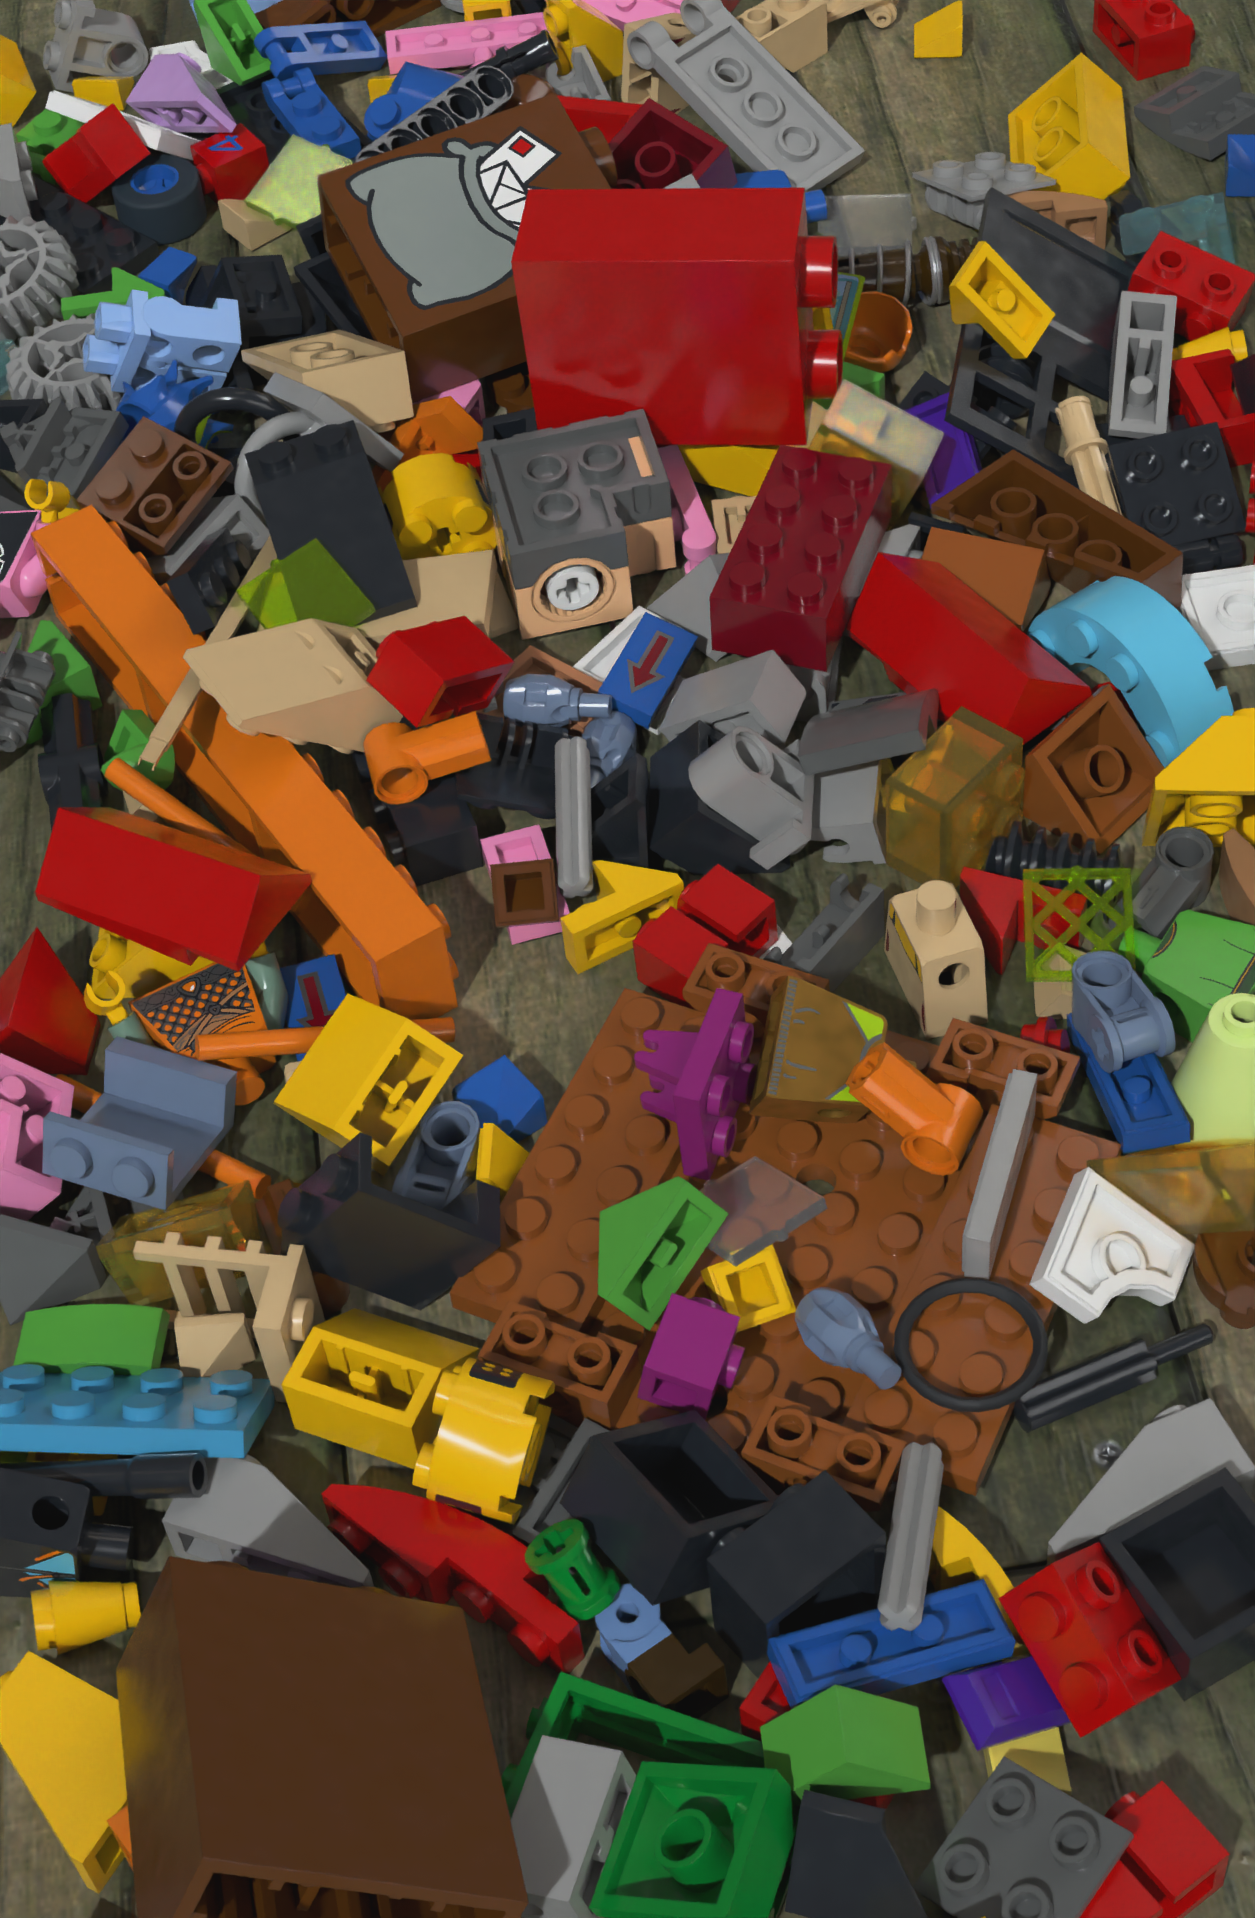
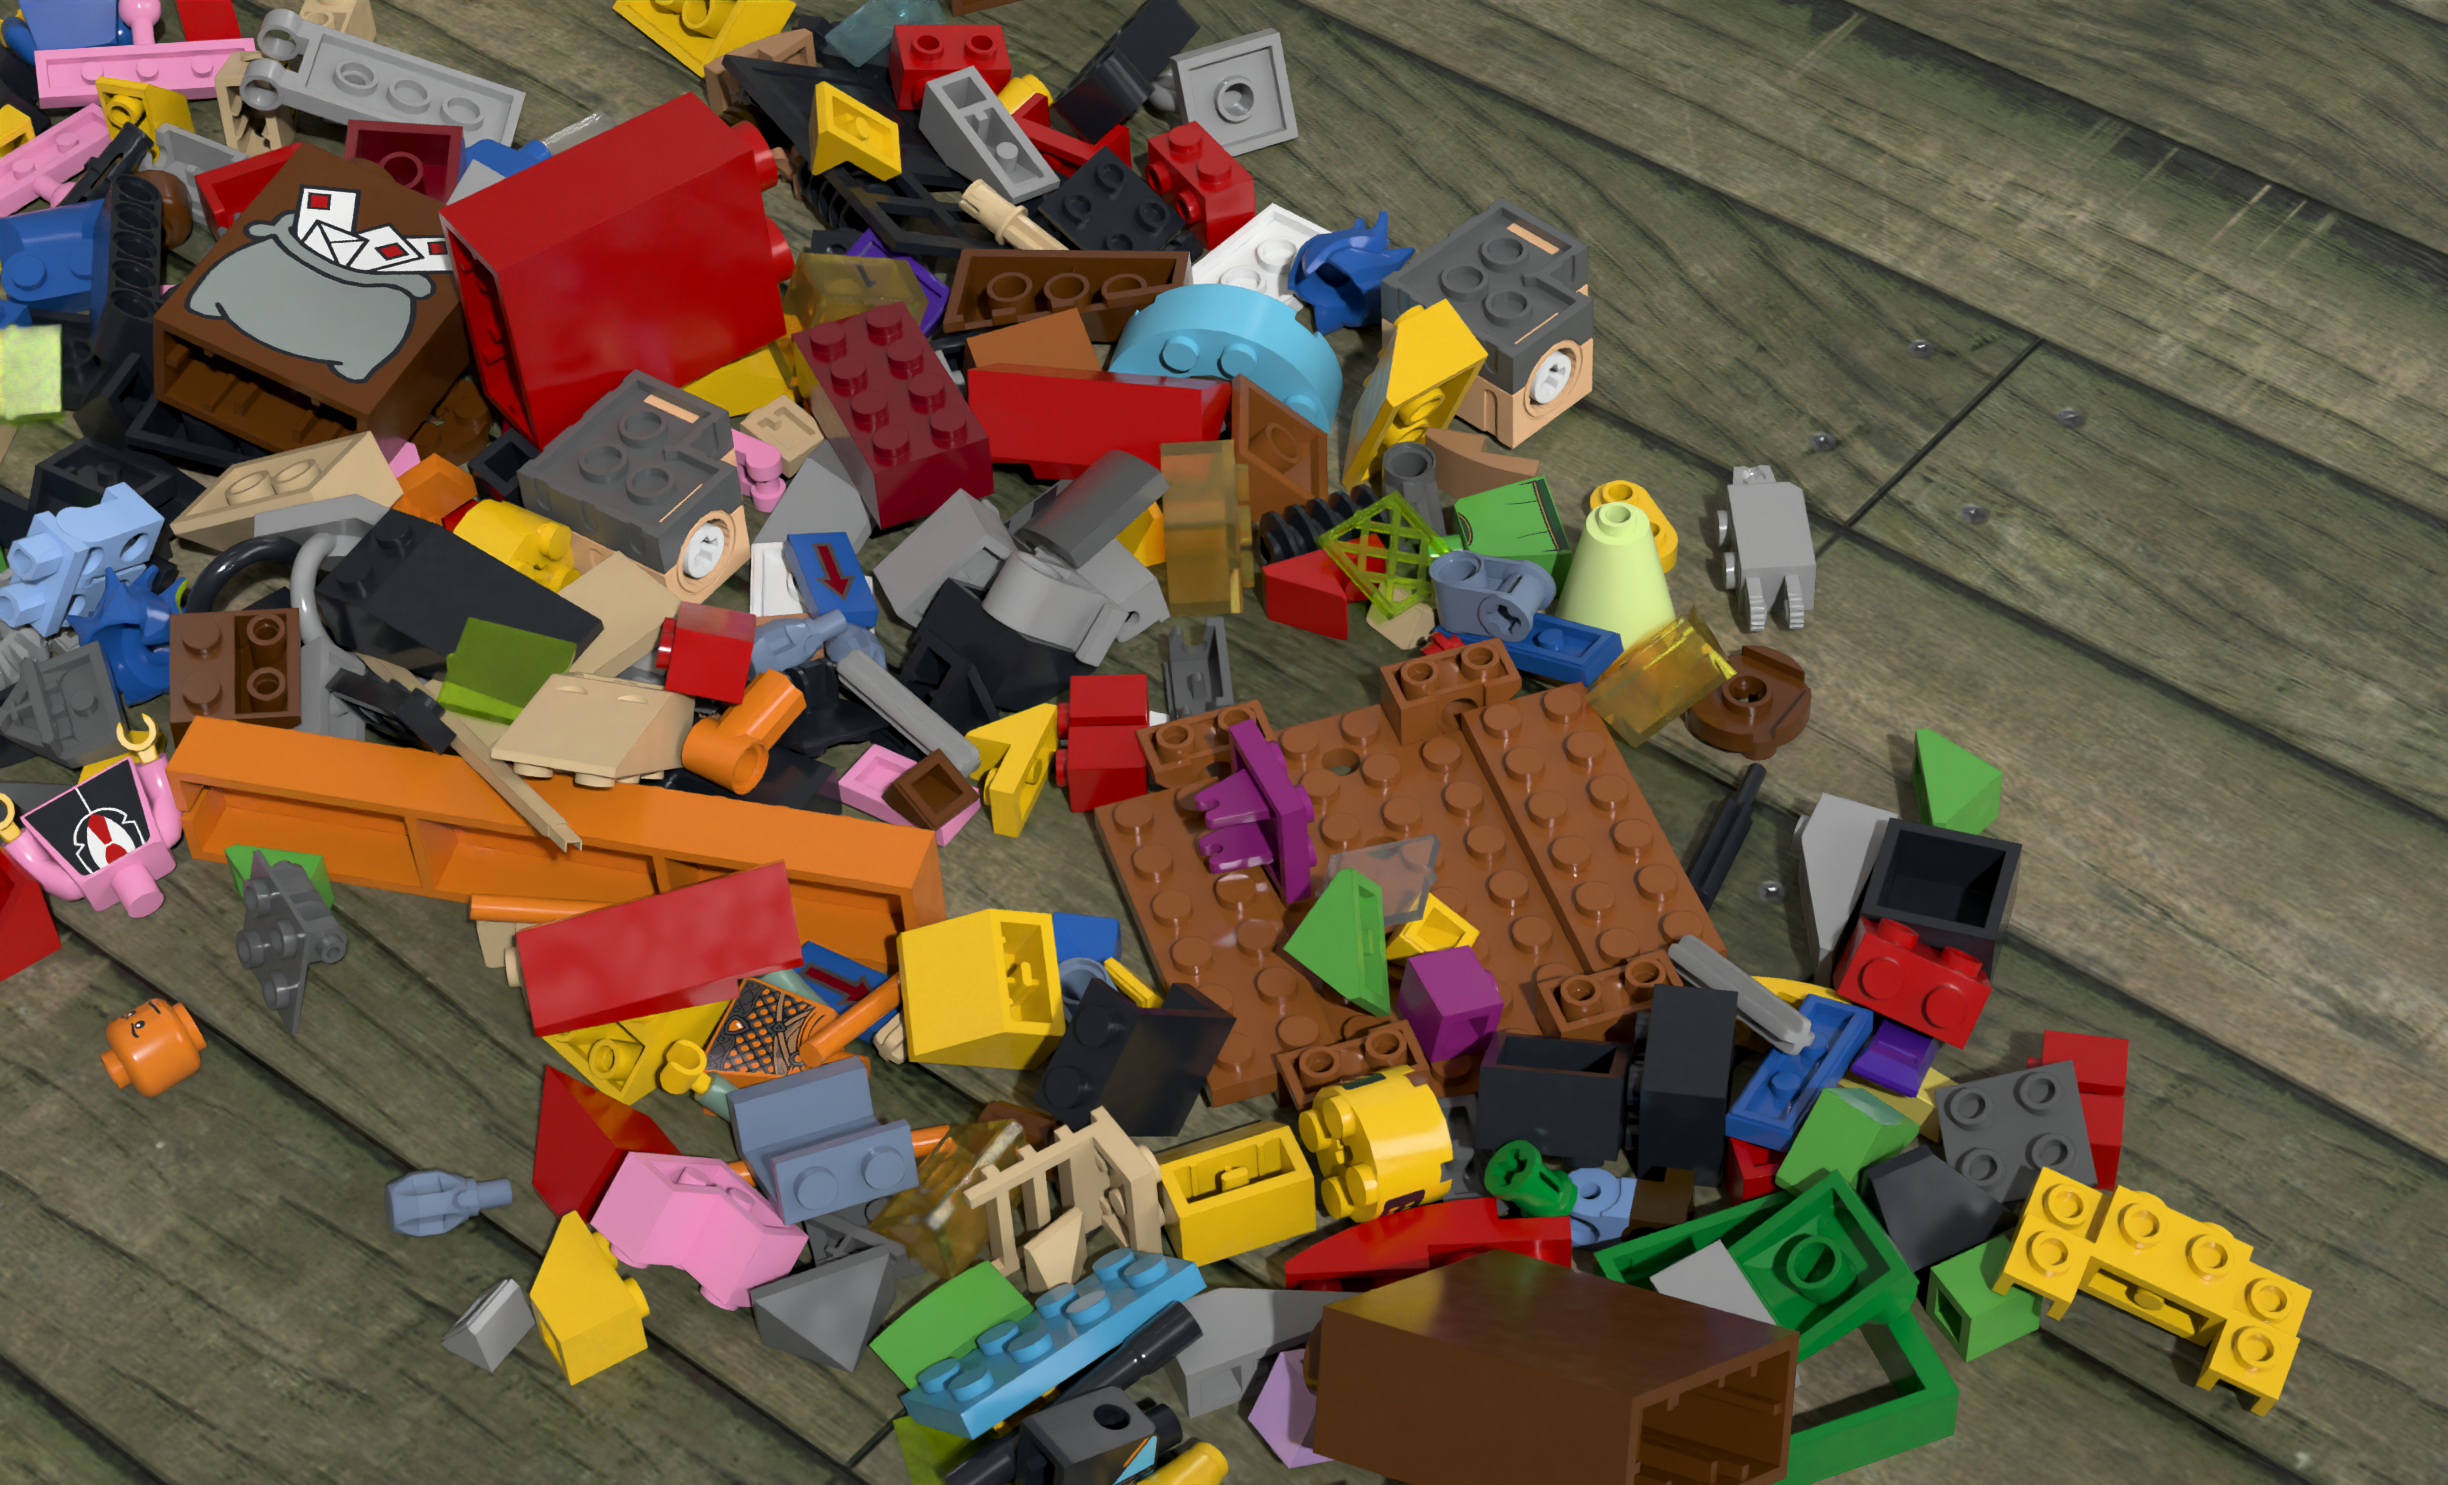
camera: 45 degrees left, 5 degrees down
black piece [38,693,109,832] -> none
bright green plate [101,709,175,792] -> none
pearl gold torso [749,975,917,1124] -> none
sand blue piece [795,1287,902,1390] -> none
orange piece [846,1042,983,1176] -> none
tan torso [884,880,988,1040] -> none
black tyre [894,1278,1048,1412] -> none
light grey hinge [912,152,1056,230] -> none
light grey tile [962,1069,1037,1281] -> none
white tile [1029,1167,1195,1324] -> none

